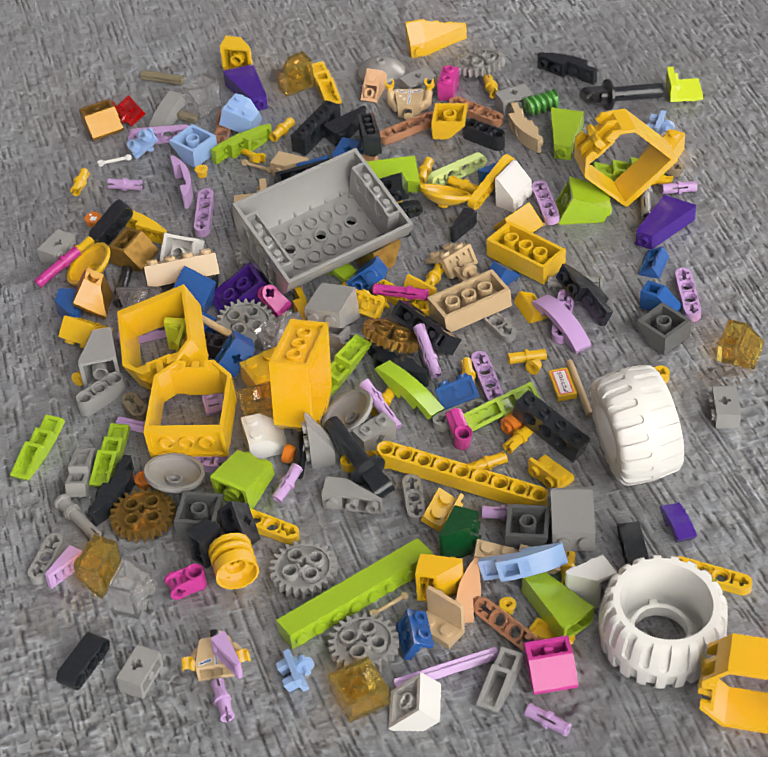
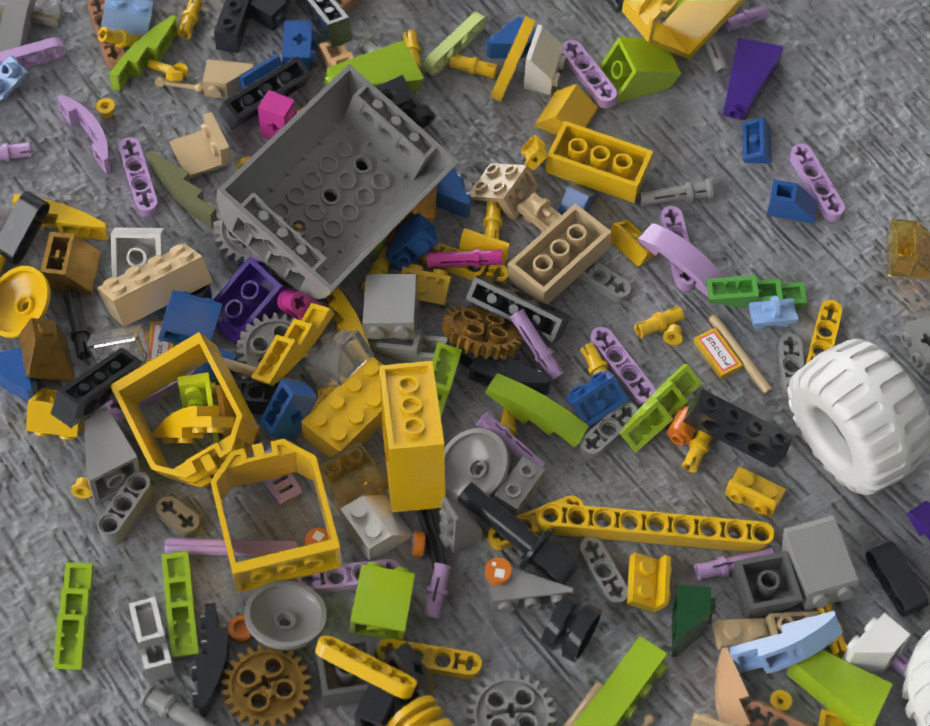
camera: 25 degrees left, 15 degrees up
light blue slope [169,124,217,168] -> none
yellow slope [415,554,464,602] -> none
yellow dish [419,184,471,208] -> none
dark pink piece [445,408,473,450] -> none
black slope [450,207,477,243] -> none
yellow pin [467,451,508,471] -> none
black slope [556,263,613,326] -> none
dark grey slope [637,302,691,355] -> none
none -> black brick [50,347,141,428]
none -> yellow pin [98,27,142,48]
none -> olive slope [148,151,217,228]
none -> yellow slope [153,406,234,443]
none -> yellow slope [251,303,335,386]
none -> yellow beam [315,635,417,699]
none -> blue slope [436,168,473,218]
none -> orange tile [484,558,512,586]
none -> yellow piece [520,135,547,171]
none -> black wheel [540,592,602,663]
none -> bright green slope [706,275,807,308]
none -> light blue hips [748,296,798,330]

